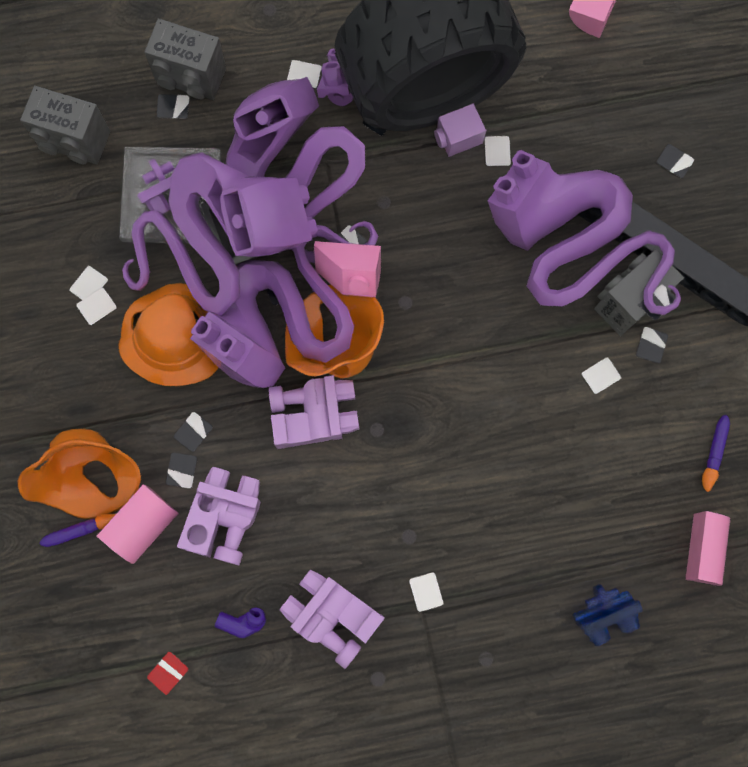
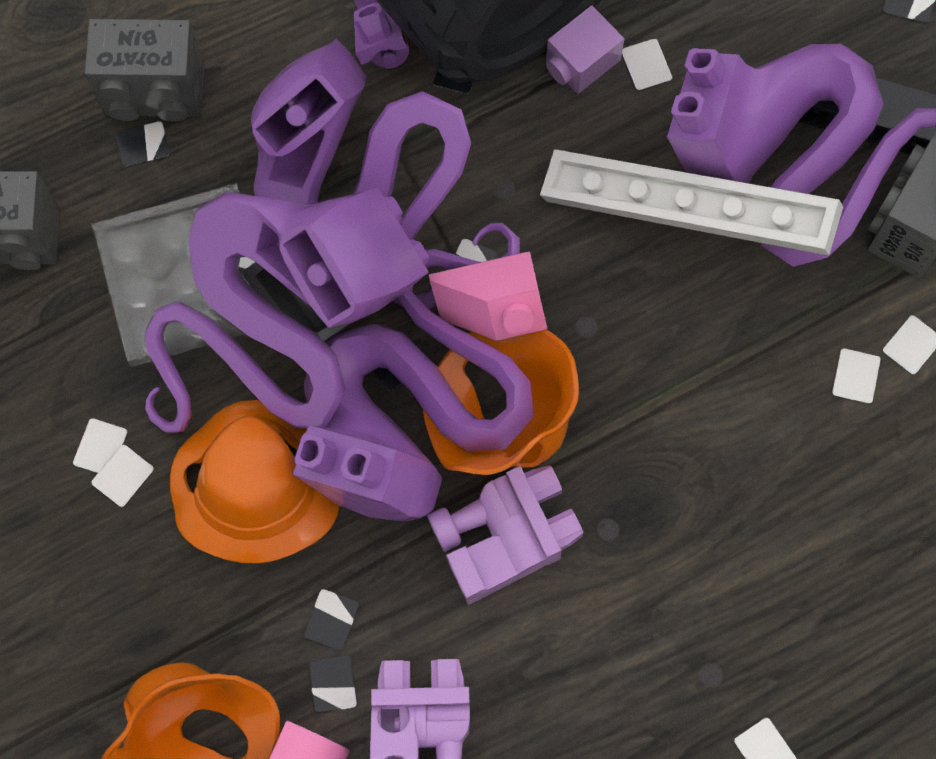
camera: 10 degrees left, 5 degrees down
medium lavender hips [137,159,175,214] -> none
white sticker [287,60,322,88] -> none
none -> white plate [540,149,843,256]
none -> white sticker [833,348,880,403]

